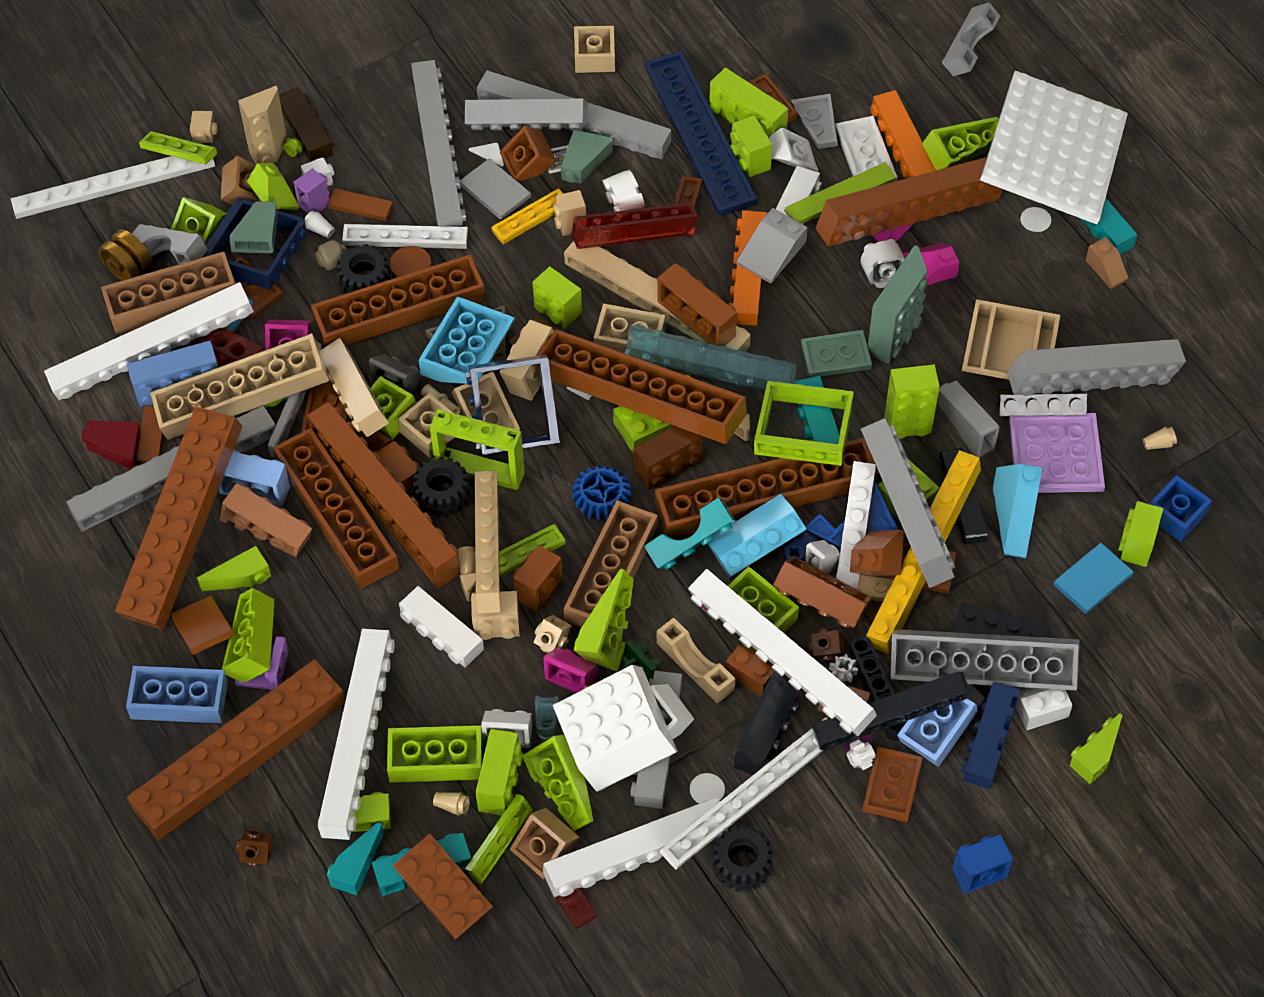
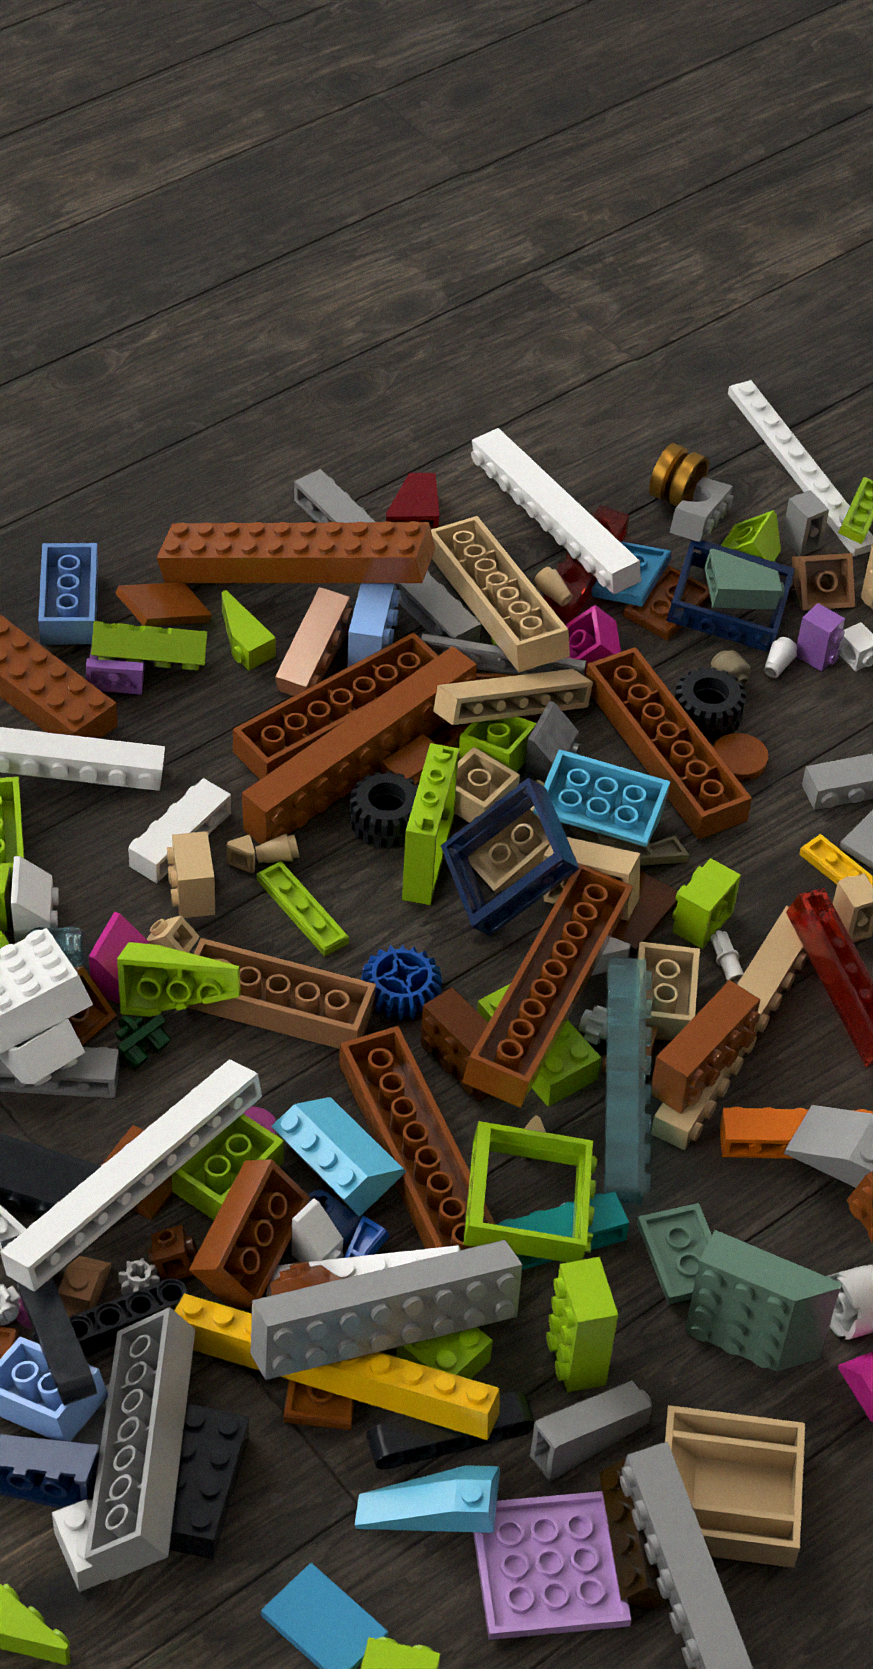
camera: 80 degrees right, 10 degrees down
medium nougat brick [101,252,235,334] -> none
medium blue brick [126,341,218,407] -> none
lime slope [247,163,299,210] -> none
dark orange tile [328,188,393,221] -> none
white plate [342,224,468,249] -> none
tan brick [475,470,500,613] -> none
dark orange brick [513,545,563,612] -> none
teal arch [644,498,736,570] -> none
tan arch [657,618,735,704] -> none
none -> tan cone [534,567,573,607]
none -> white axle [711,930,744,984]
none -> light grey brick [782,490,829,556]

